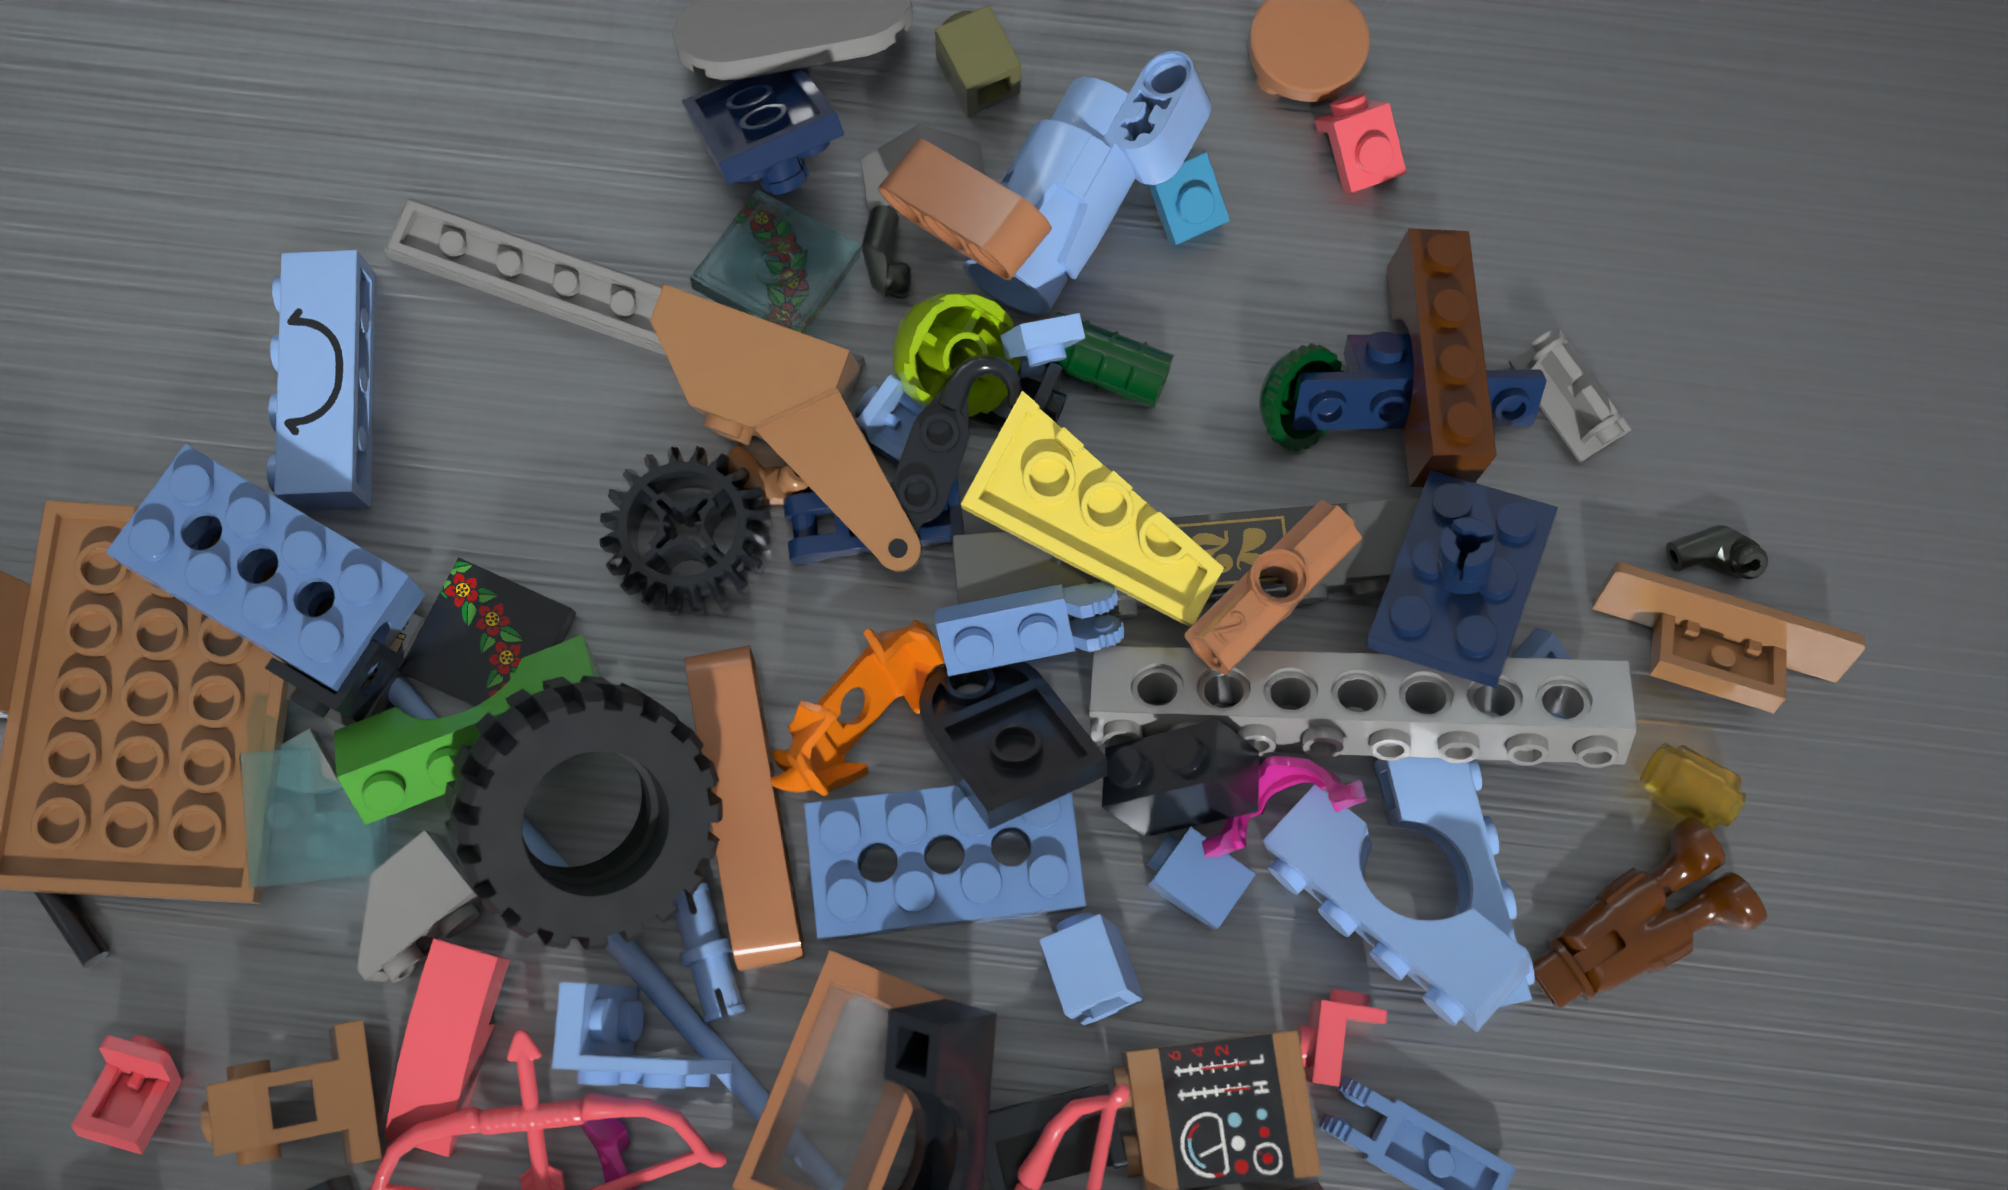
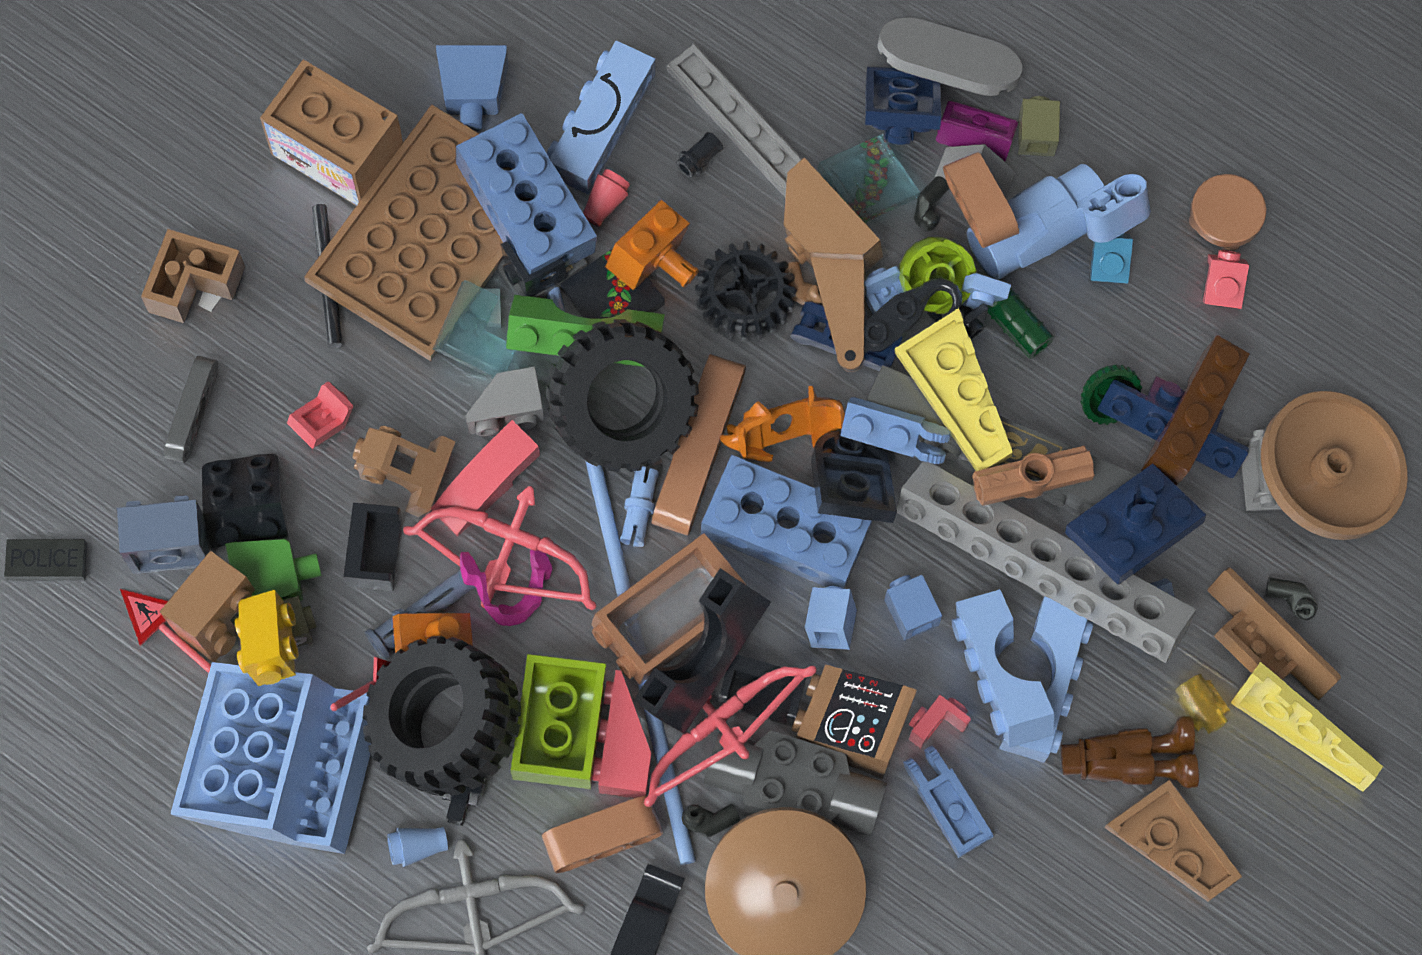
camera: 30 degrees right, 5 degrees down
light blue bracket [552,982,733,1089] -> none
black brick [1101,719,1259,837] -> none
dark pink helmet [1202,756,1367,858] -> none
none -> medium blue torso [436,45,508,132]
none -> coral cone [583,169,630,227]
none -> orange brick [605,200,699,290]
none -> black pin [676,132,723,178]
none -> magenta slope [936,101,1018,162]
none -> medium nougat wing [1104,780,1242,902]
none -> light yellow wing [1231,662,1383,792]
none -> medium nougat dish [1261,391,1408,540]

